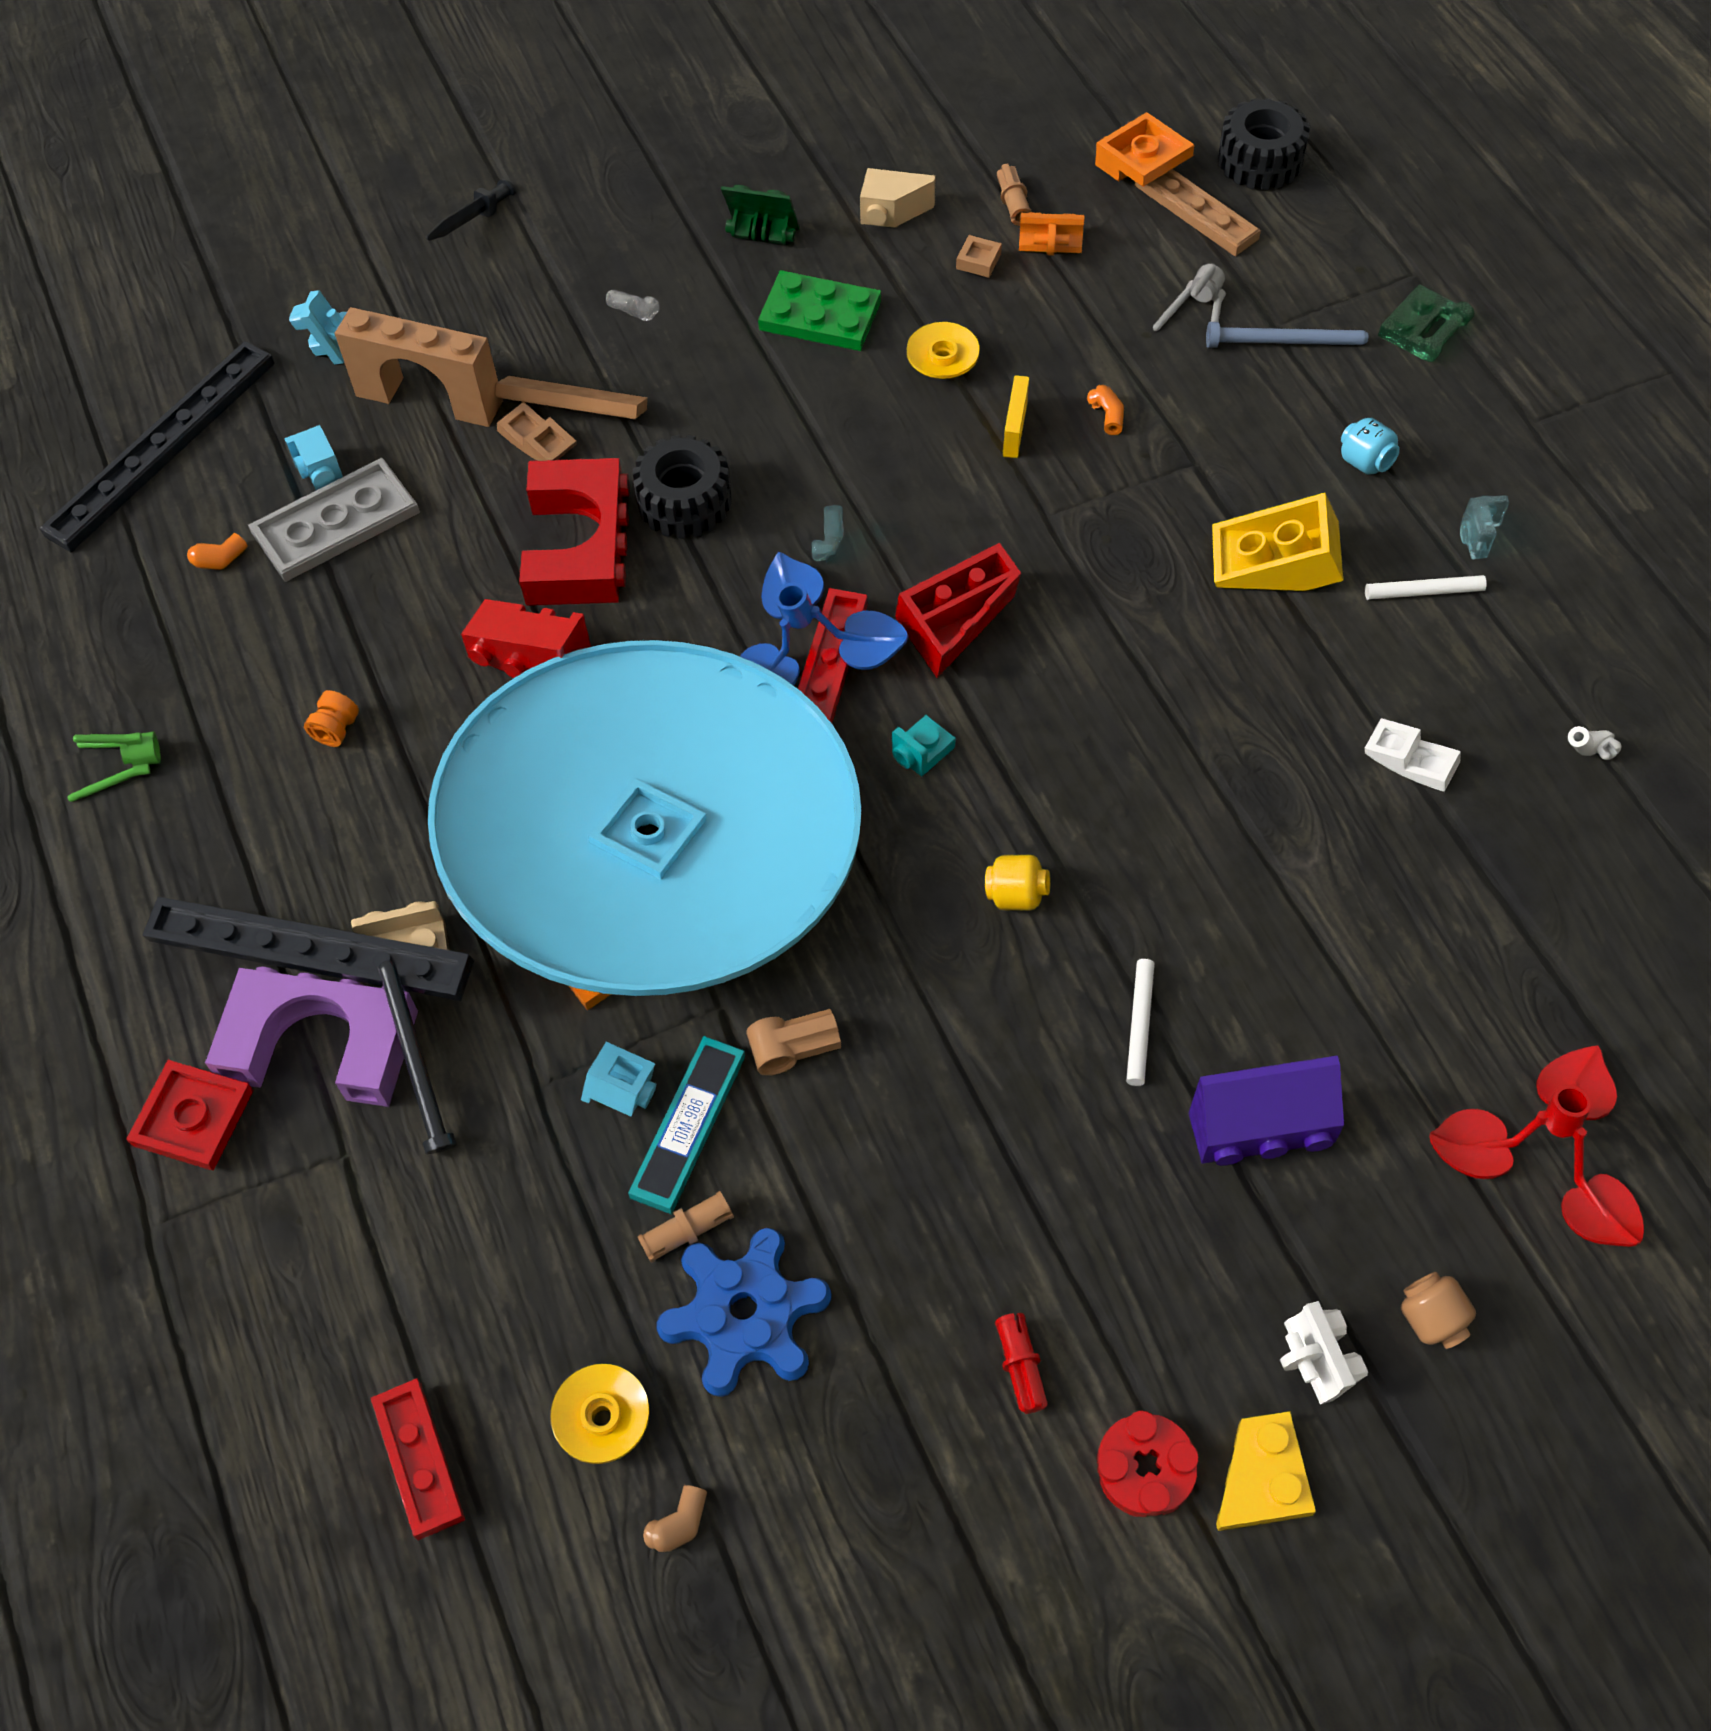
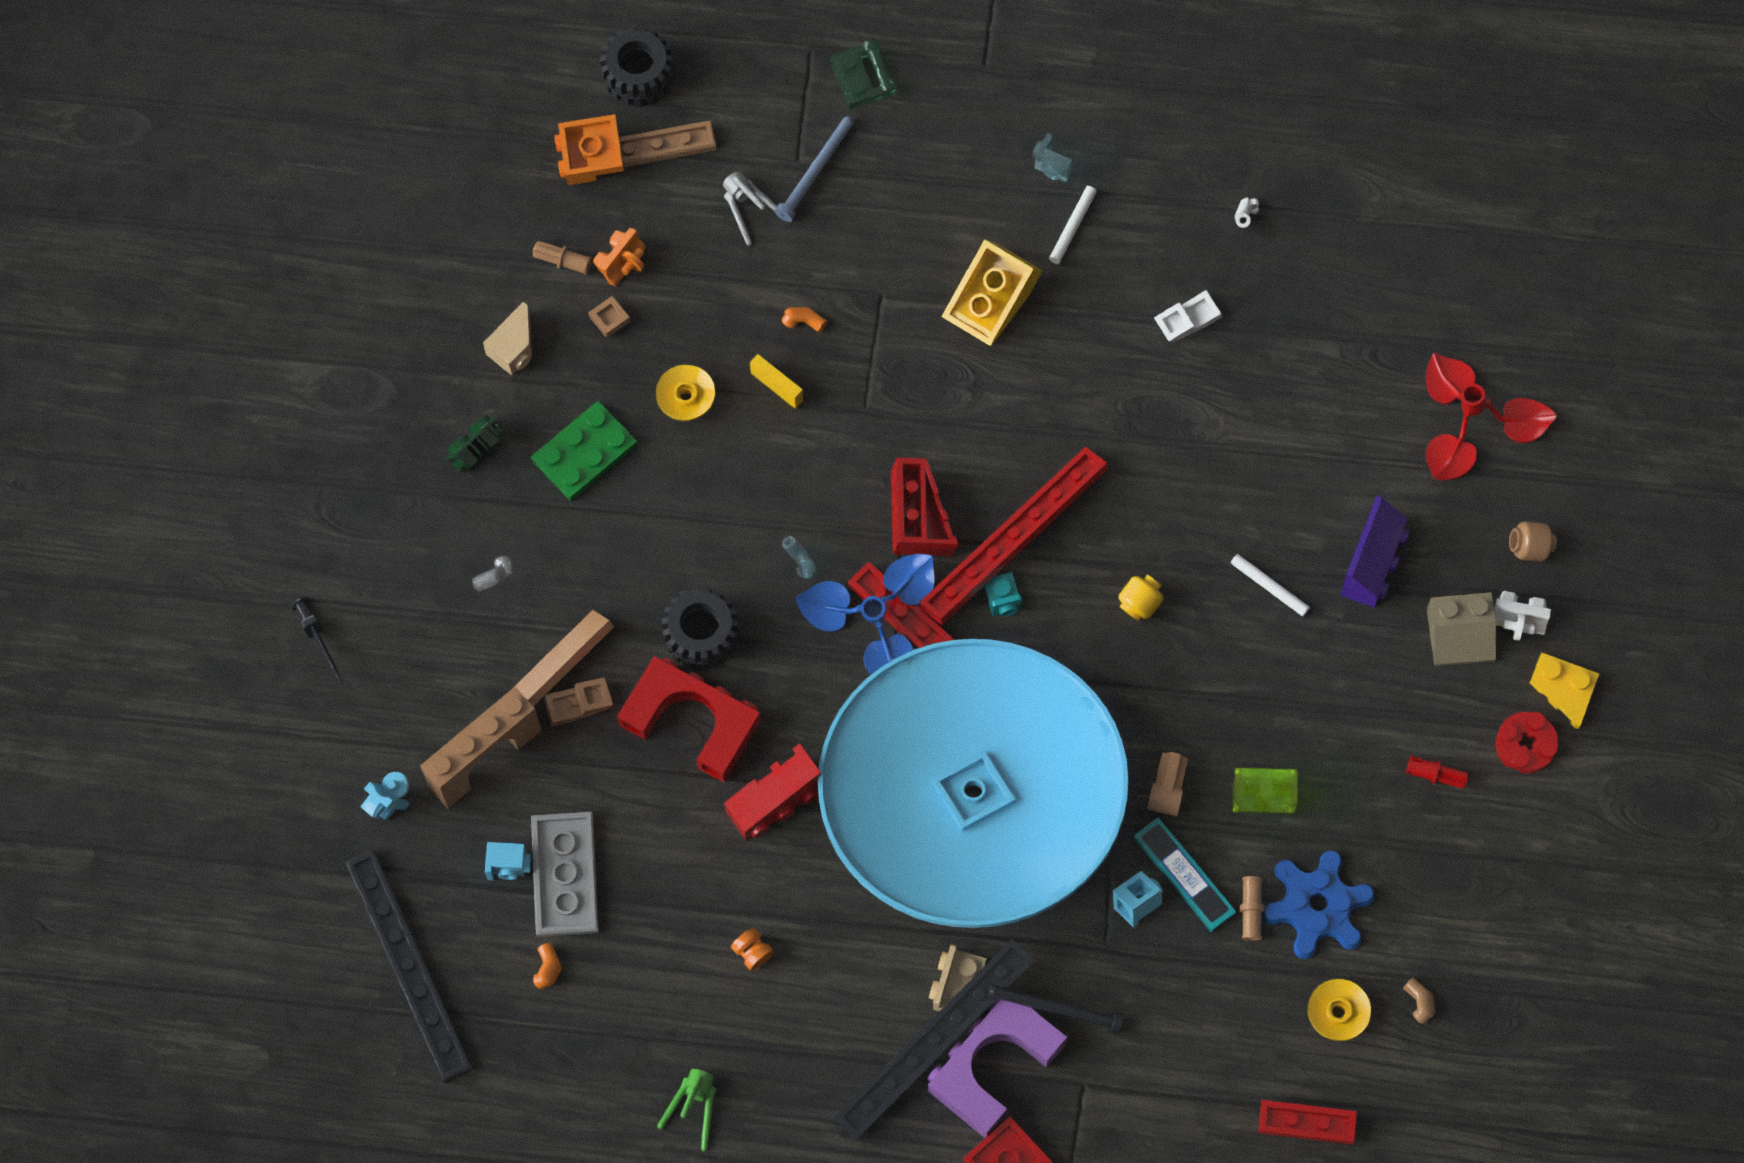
camera: 60 degrees left, 10 degrees up
medium azure head [1341,418,1400,475] -> none
none -> red plate [919,447,1108,625]
none -> clear neon green window [1233,768,1298,813]
none -> dark tan slope [1427,592,1496,667]

